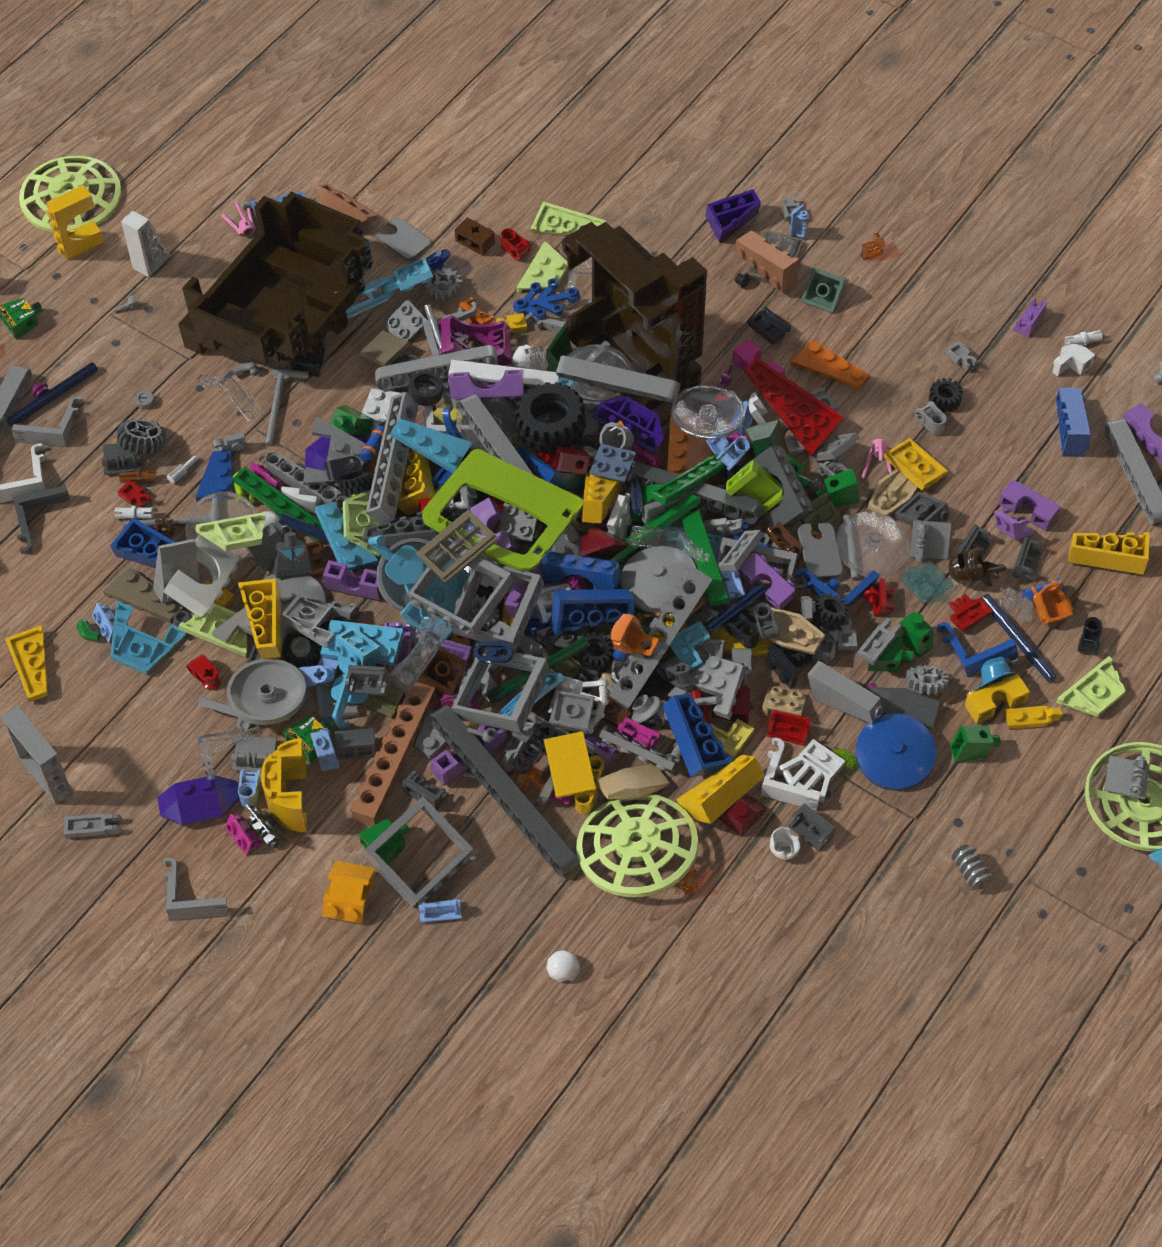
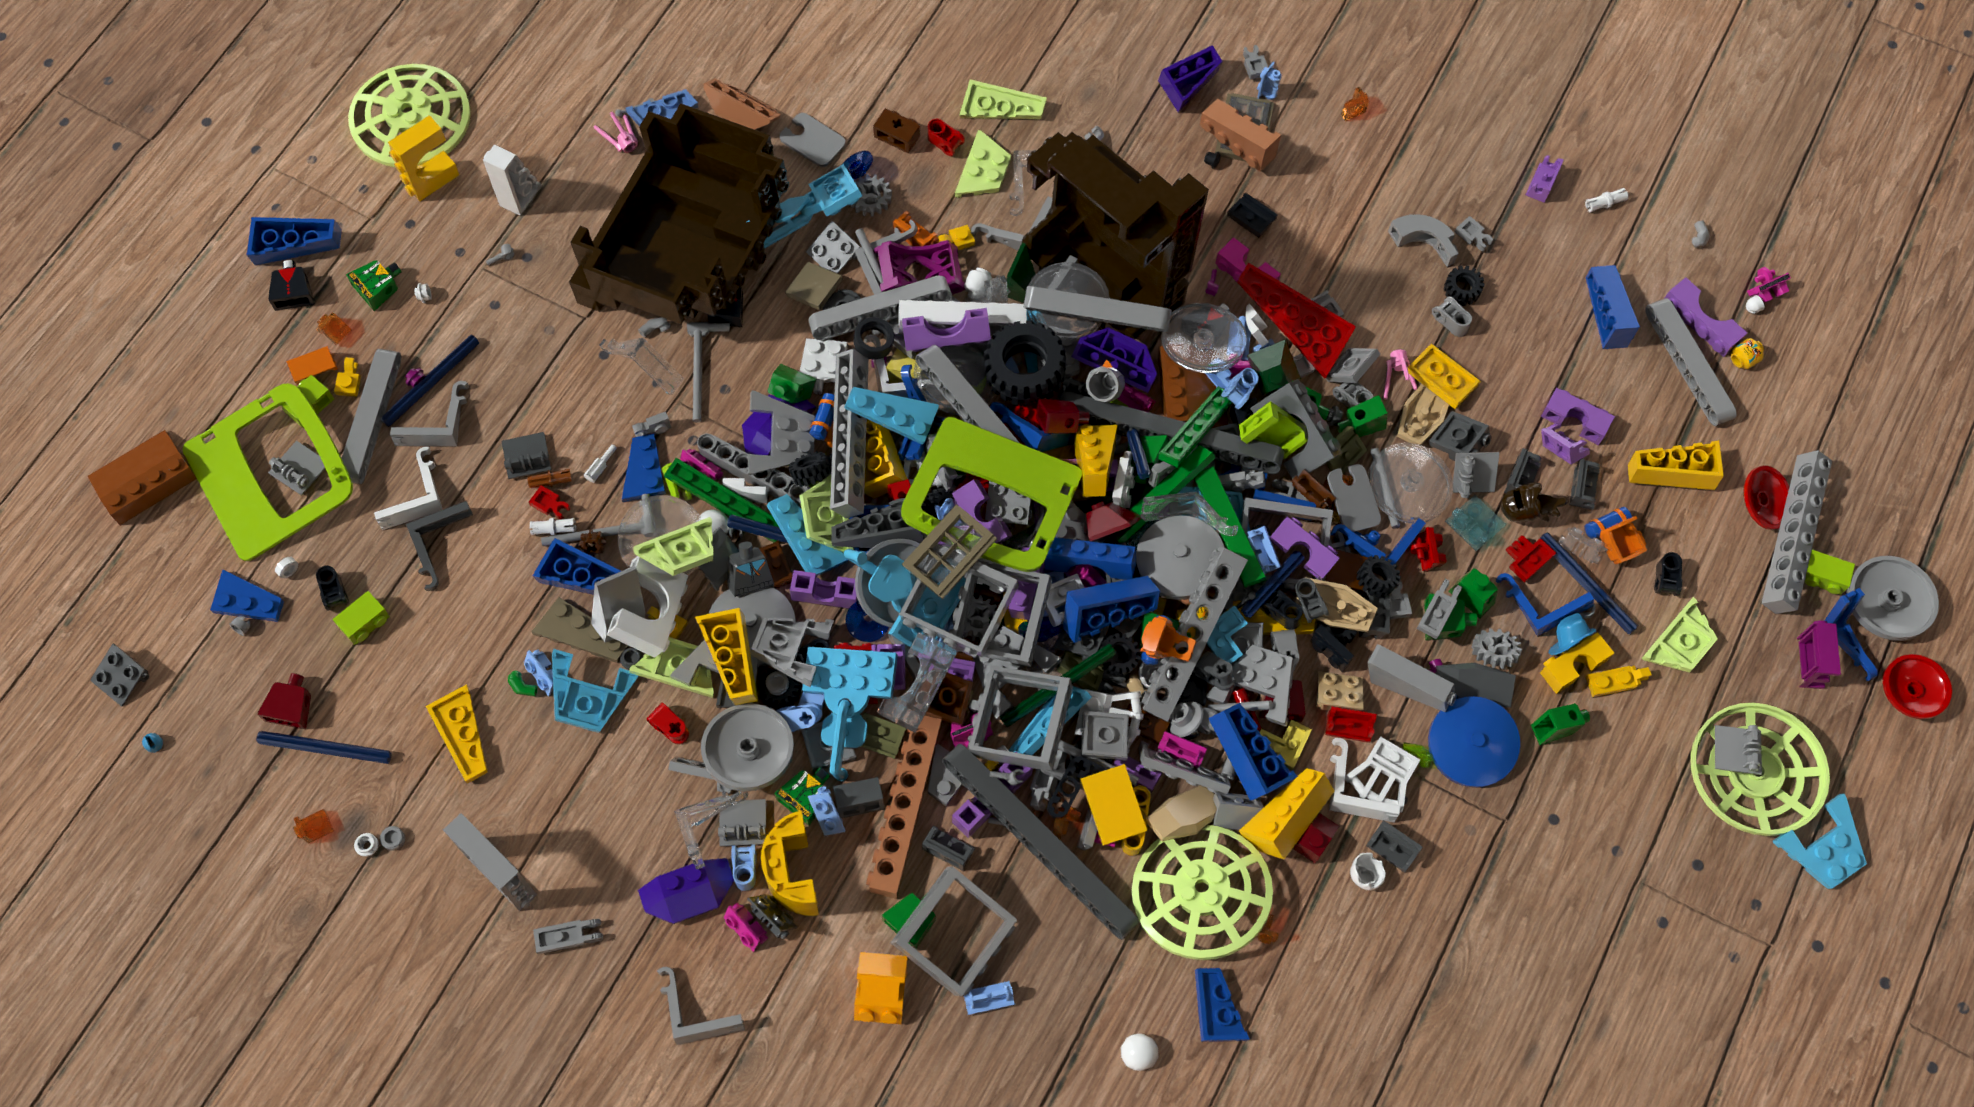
camera: 10 degrees left, 10 degrees up
dark grey gear [116,418,166,455] -> none
light grey tile [135,391,154,409] -> none
black piece [324,456,361,480] -> none
medium azure bracket [335,626,380,666] -> none
dark grey hinge [345,665,392,696] -> none
dark blue plate [474,642,514,663] -> none
blue plant [513,278,581,320] -> none
sand blue hinge [589,444,636,482] -> none
light grey plate [718,530,763,572] -> none
orange wing [791,340,870,390] -> none
light grey plate [800,596,816,619] -> none
sand green slope [801,267,849,313] -> none
light grey piece [950,844,993,890] -> none
white brick [1052,344,1095,377] -> none
none -> white plate [414,283,432,303]
none -> clear blue dish [845,601,889,642]
none -> blue wing [1195,968,1250,1042]
none -> light grey panel [1213,791,1264,830]
none -> light grey arch [1388,214,1458,267]

